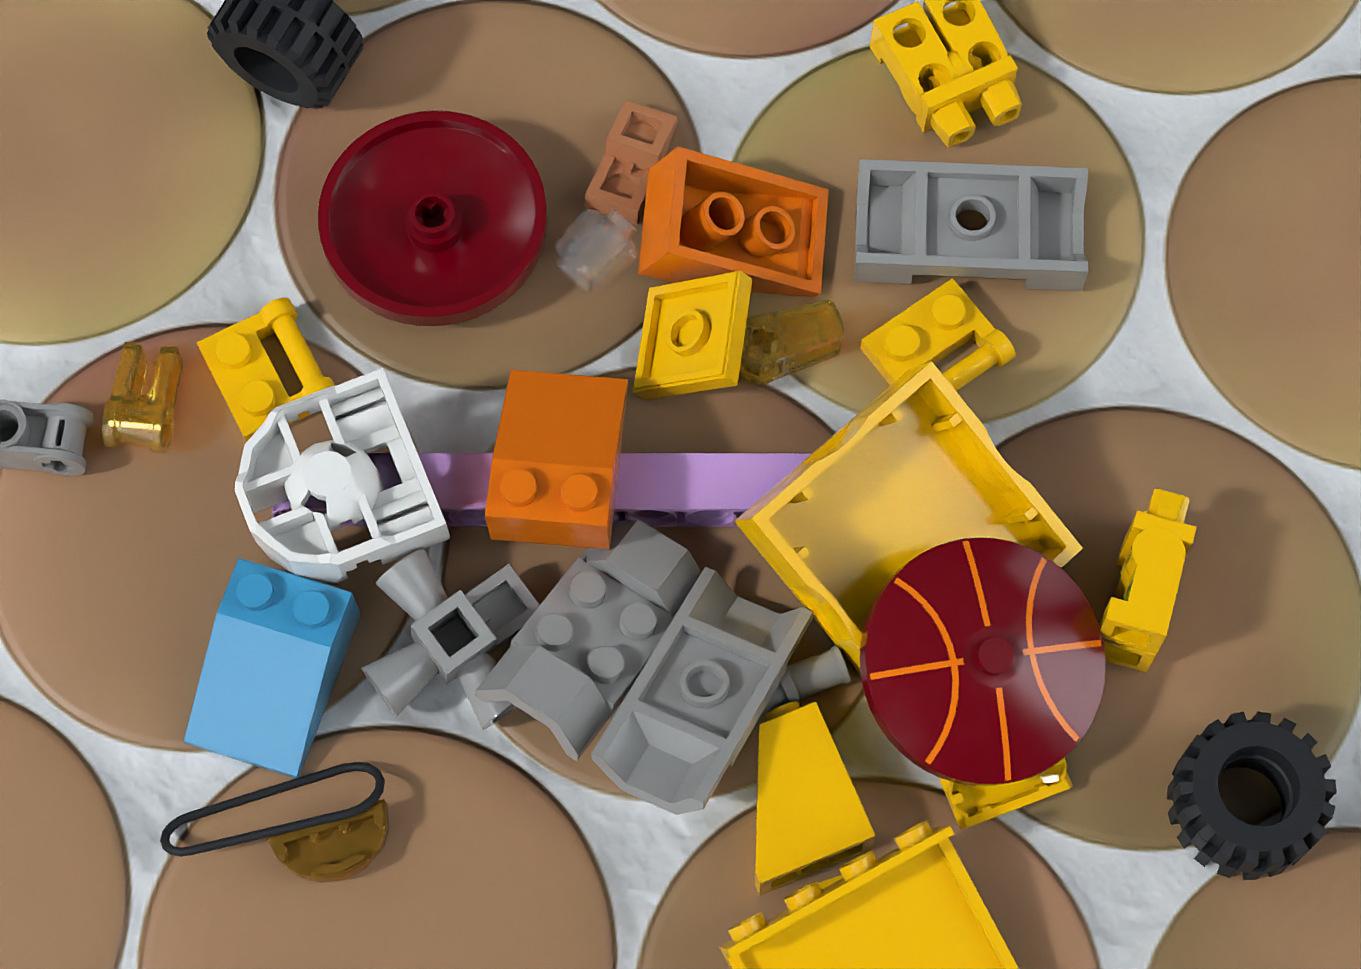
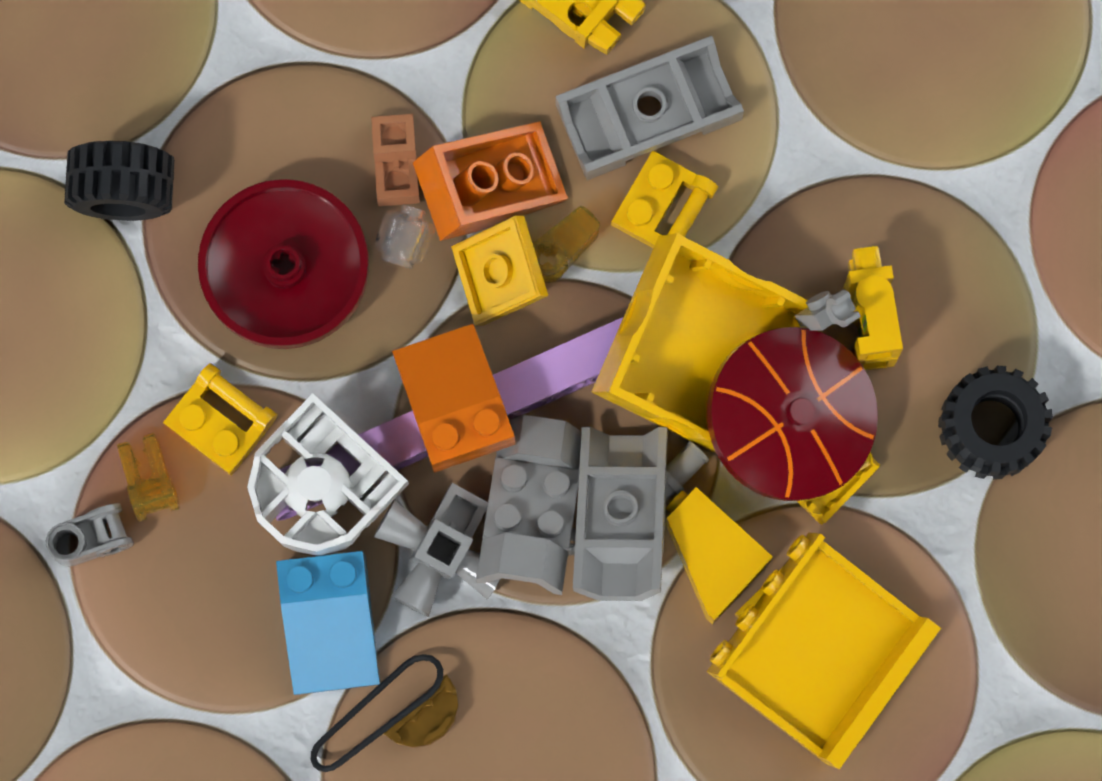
camera: 25 degrees left, 10 degrees up
none -> light grey plate [795,290,861,331]

